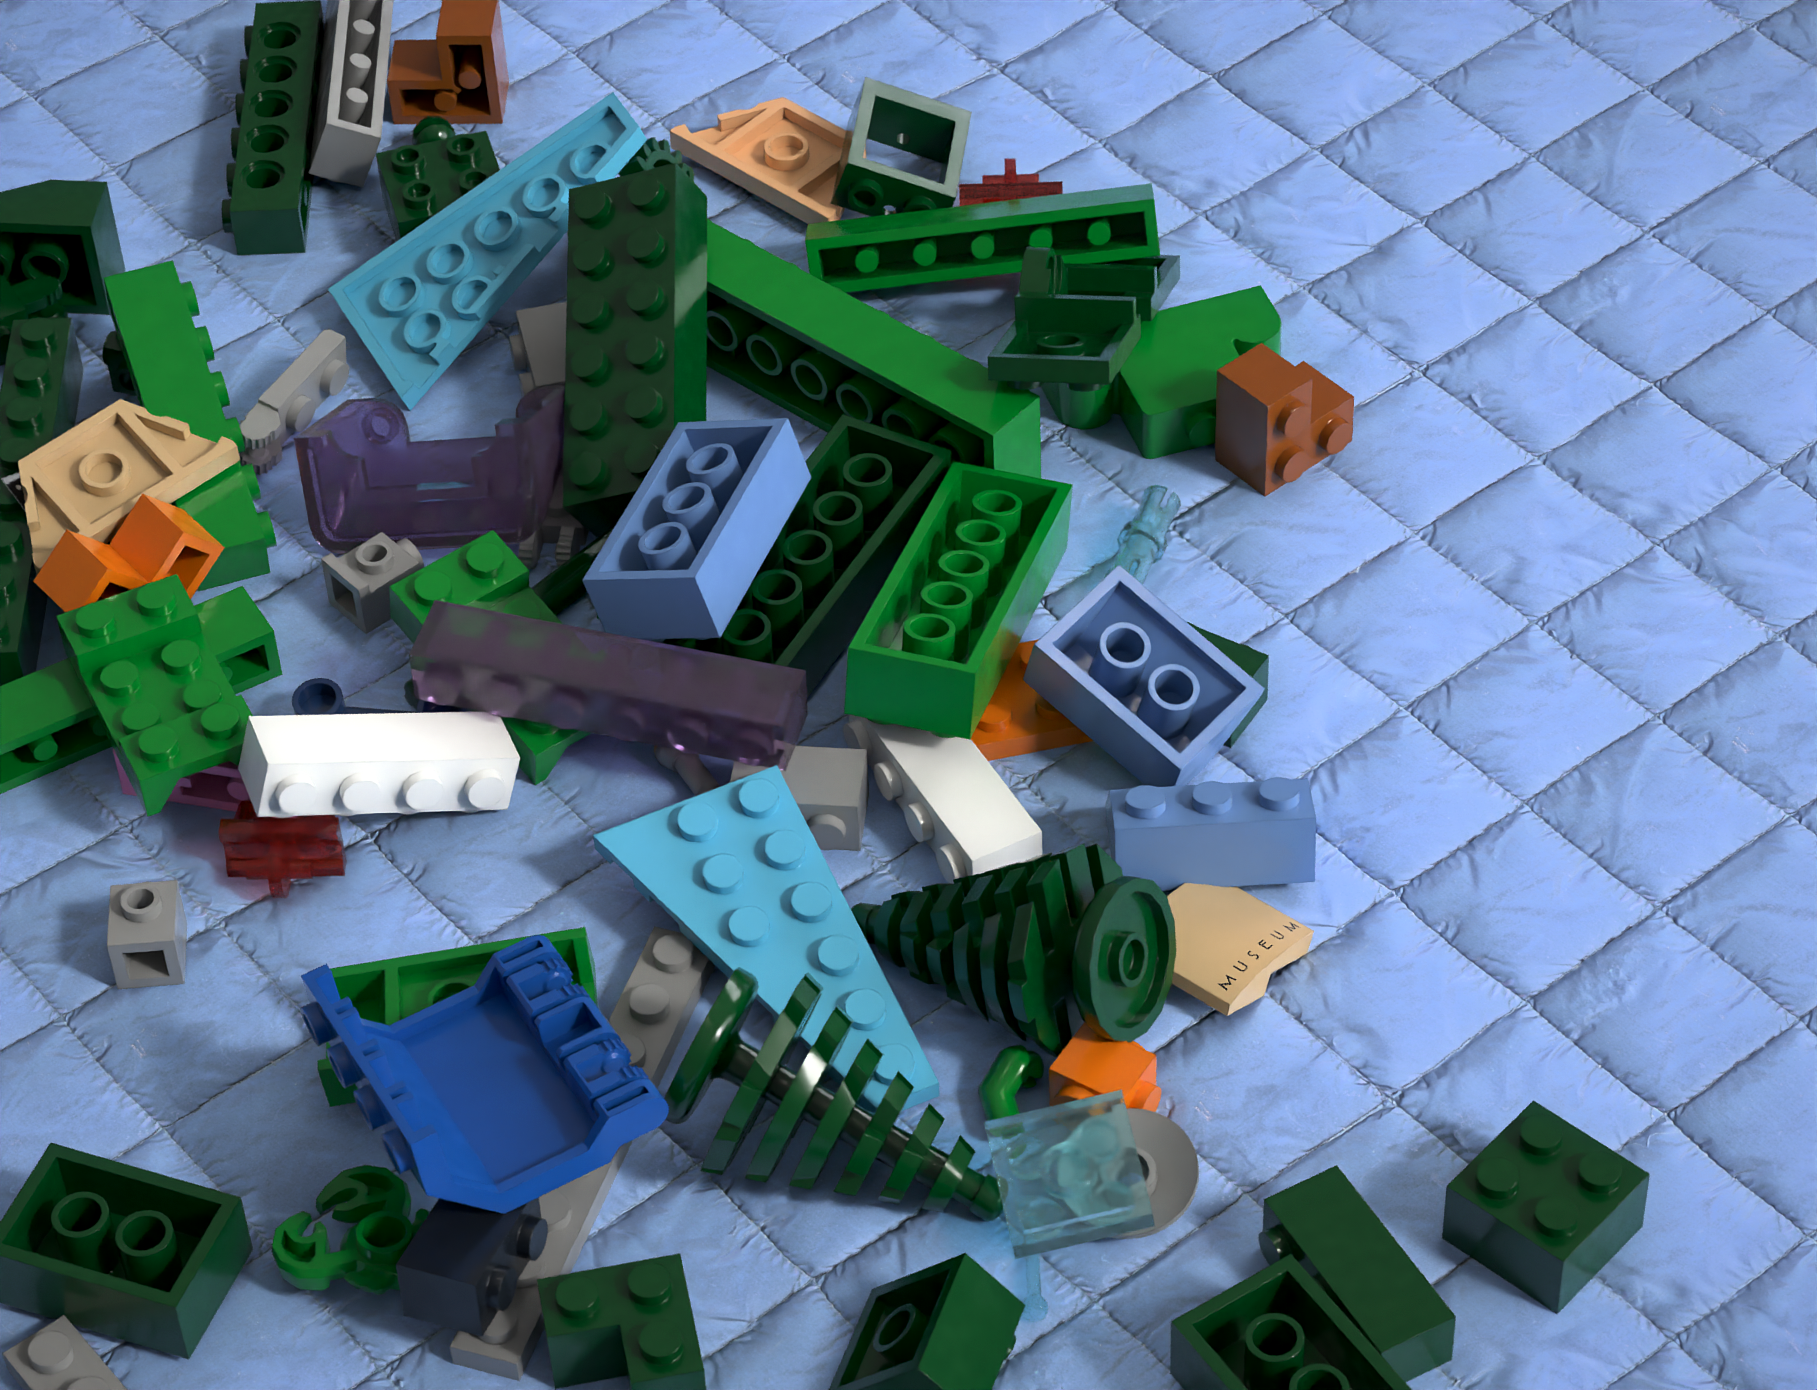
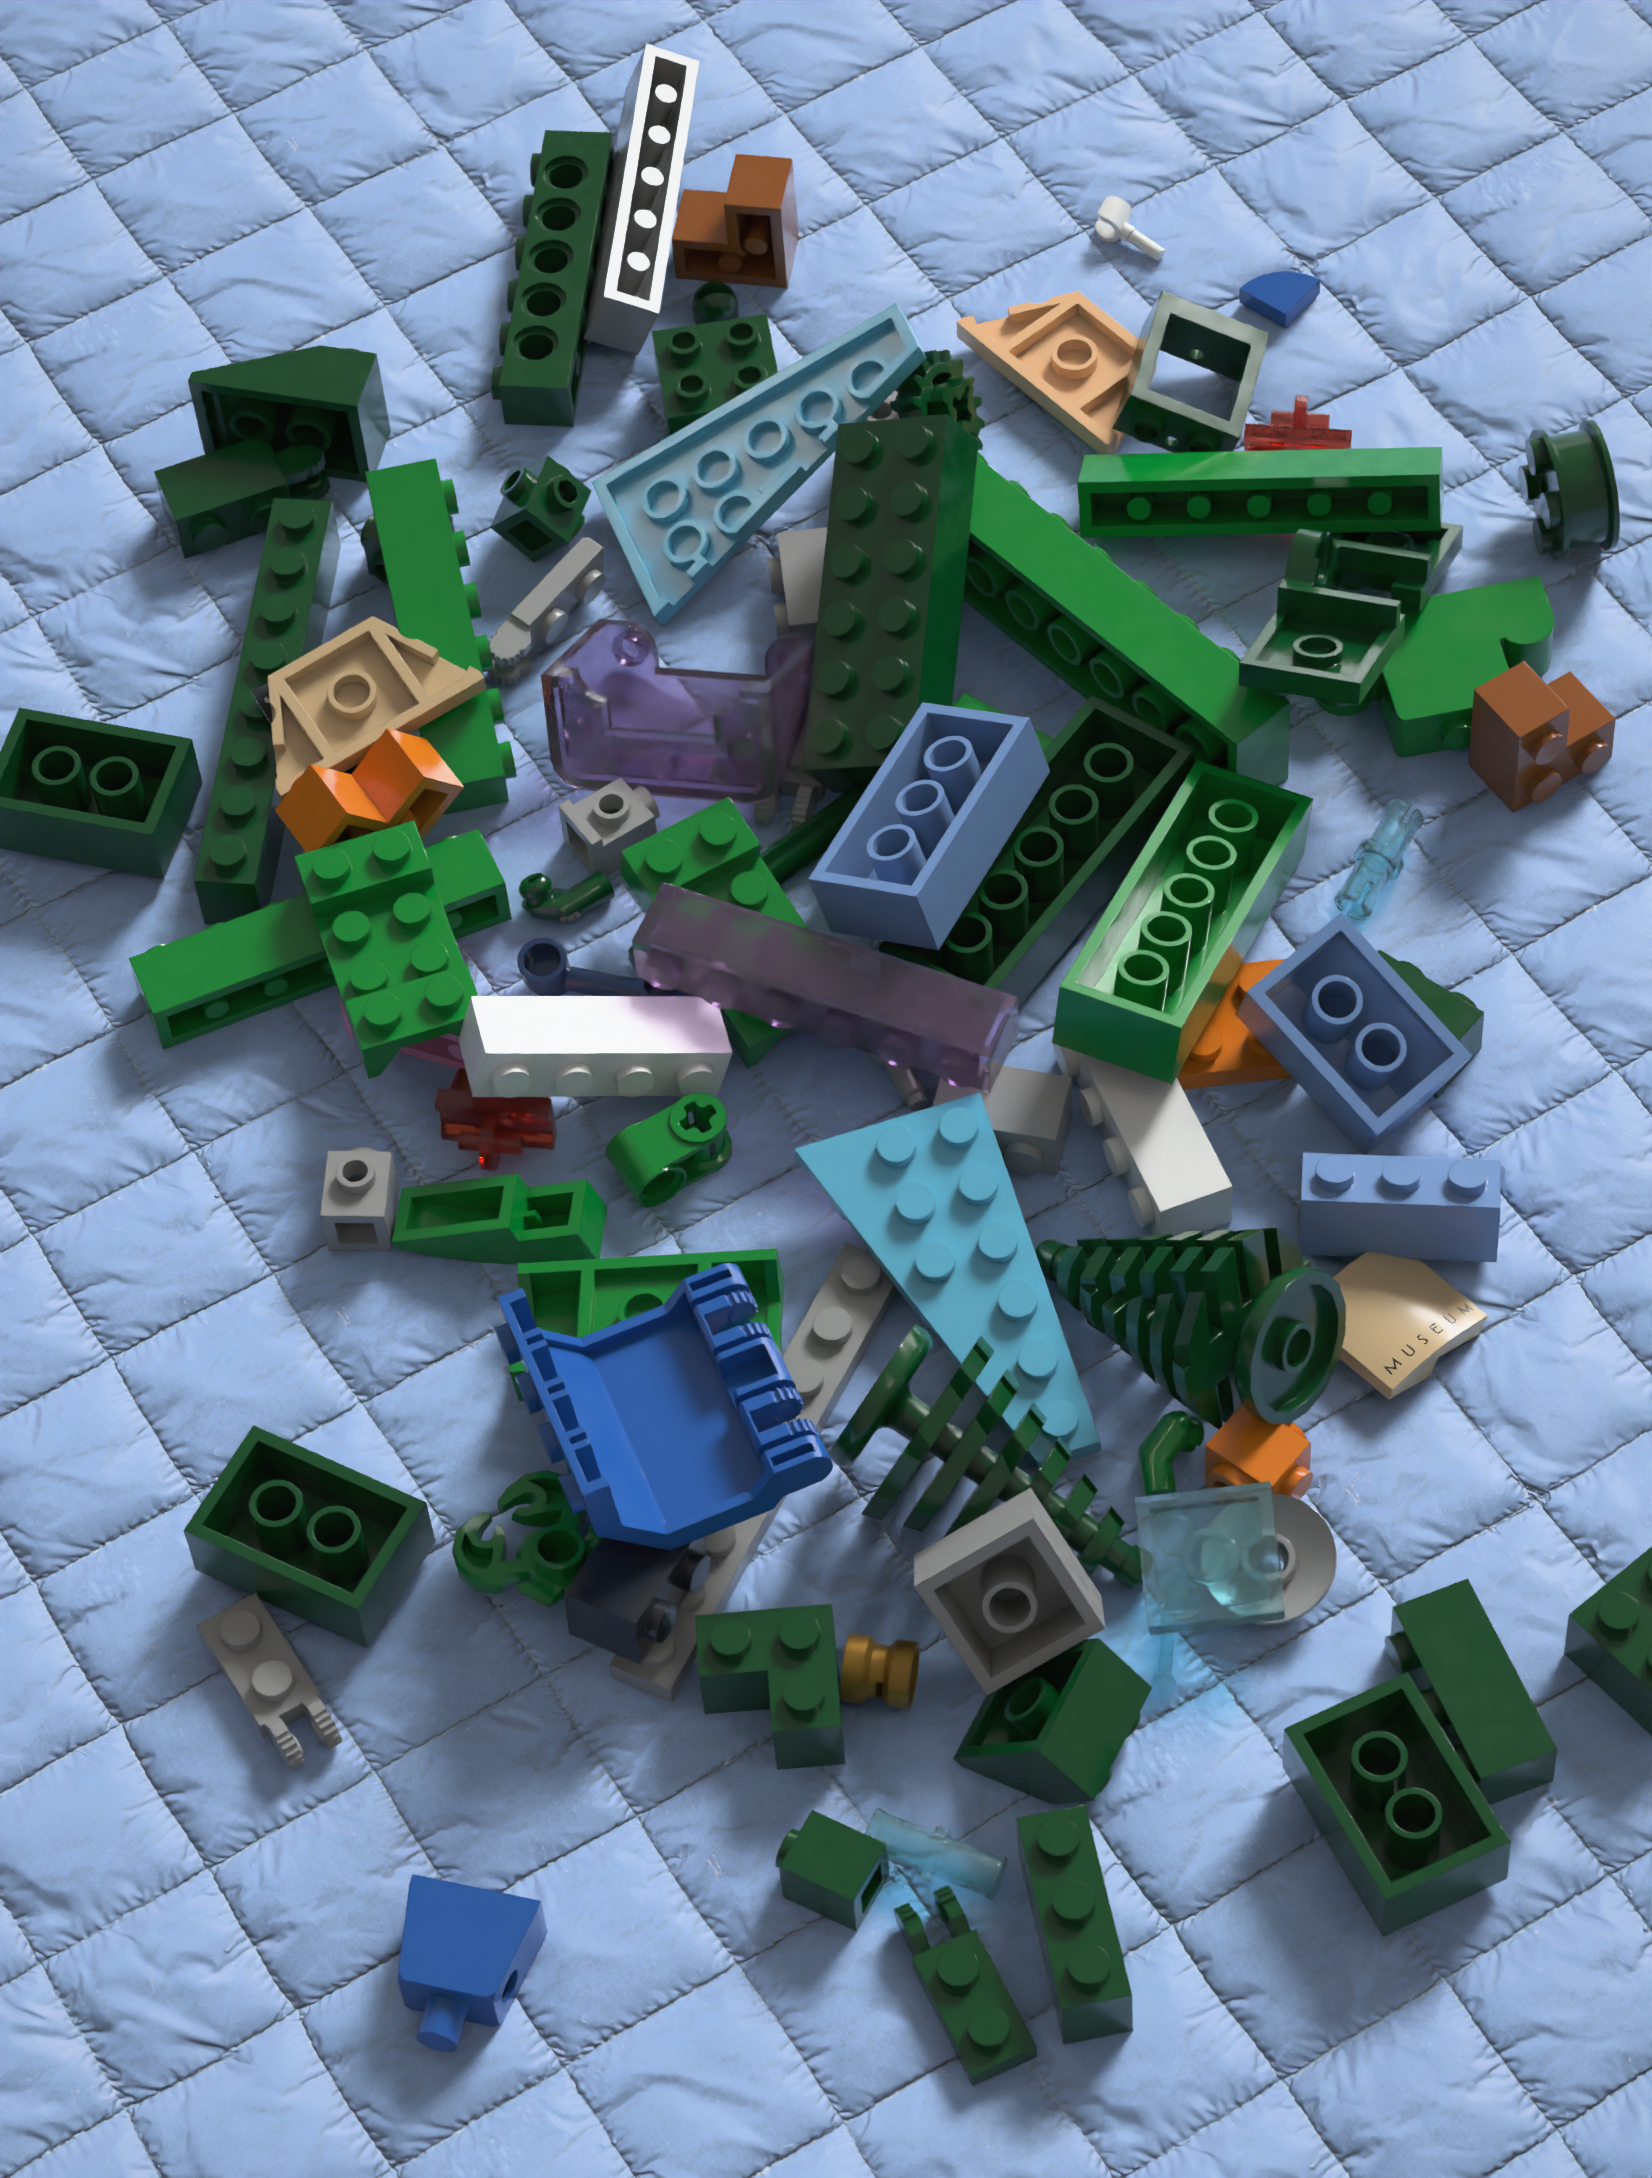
camera: 10 degrees right, 10 degrees up
none -> green slope [392,1173,608,1265]
none -> dark green brick [490,456,592,562]
none -> dark green arm [518,871,615,923]
none -> green piece [605,1093,733,1208]
none -> pearl gold wheel [840,1633,920,1710]
none -> light grey brick [913,1488,1105,1695]
none -> white hand [1095,196,1166,262]
none -> blue tile [1239,271,1320,328]
none -> dark green wheel [1518,419,1620,560]

